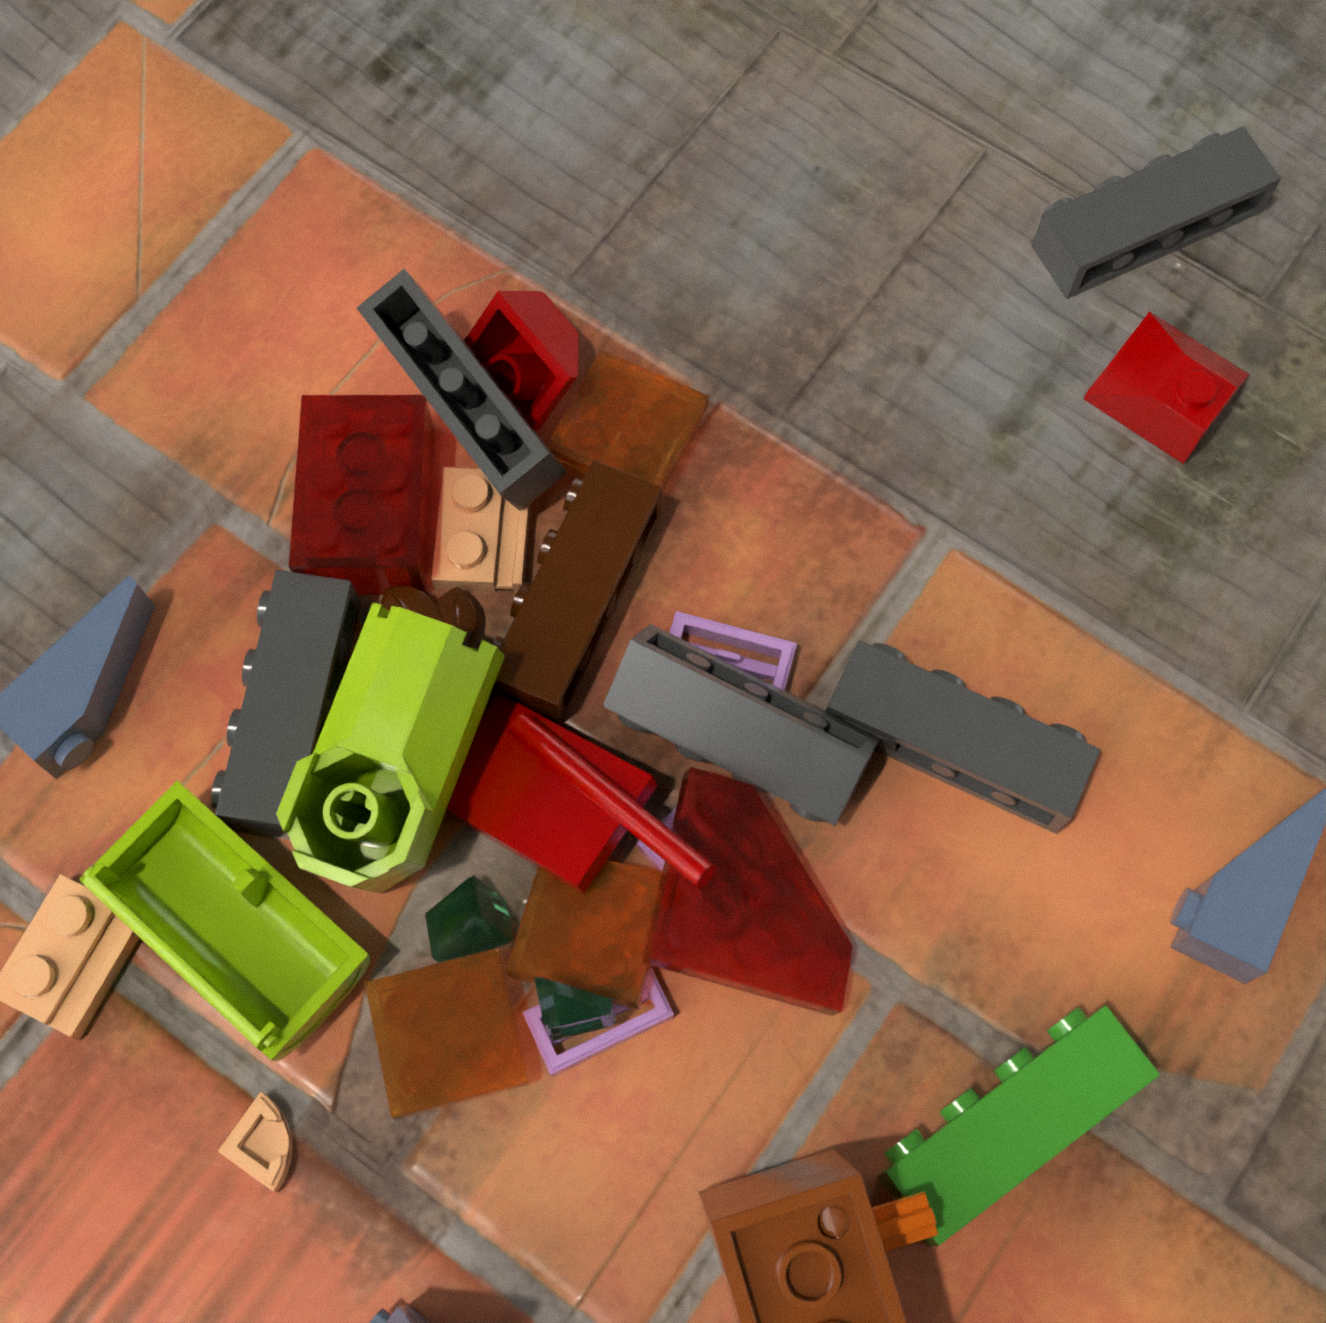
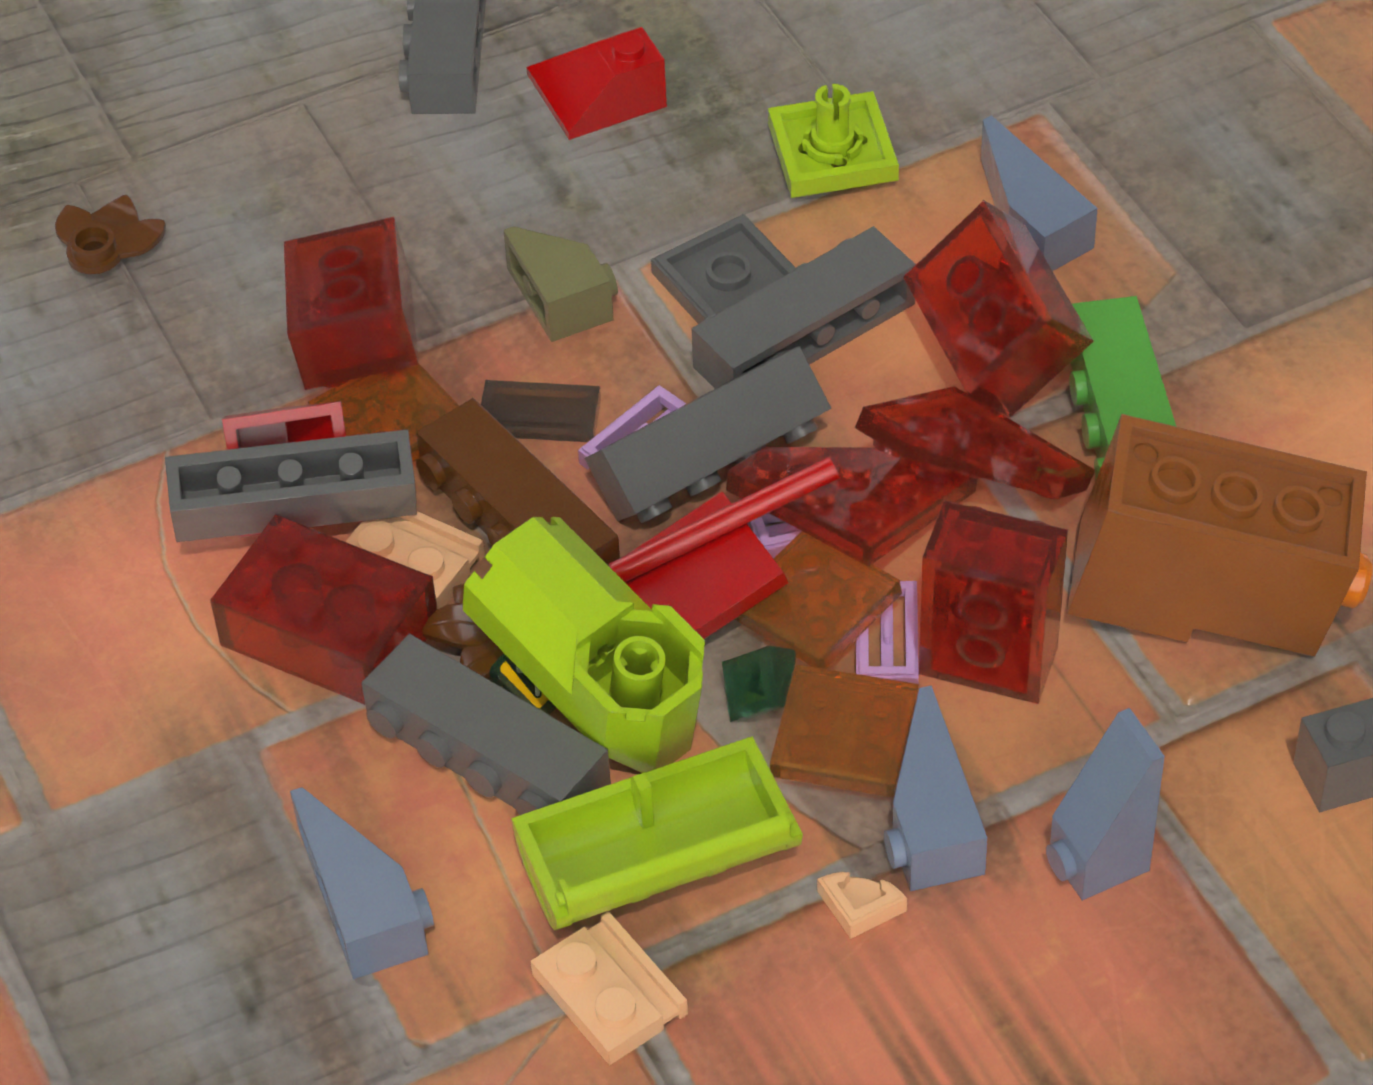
camera: 60 degrees left, 20 degrees down
clear green slope [534,977,616,1041] -> none
none -> reddish brown plate [55,195,166,274]
none -> clear red brick [284,217,419,390]
none -> clear smoke tile [481,380,601,442]
none -> olive slope [503,226,618,342]
none -> dark grey tile [651,214,795,324]
none -> lime plate [768,84,899,198]
none -> clear red plate [855,386,1095,500]
none -> sand blue slope [884,685,987,891]
none -> clear red brick [903,200,1094,418]
none -> clear red brick [919,500,1068,704]

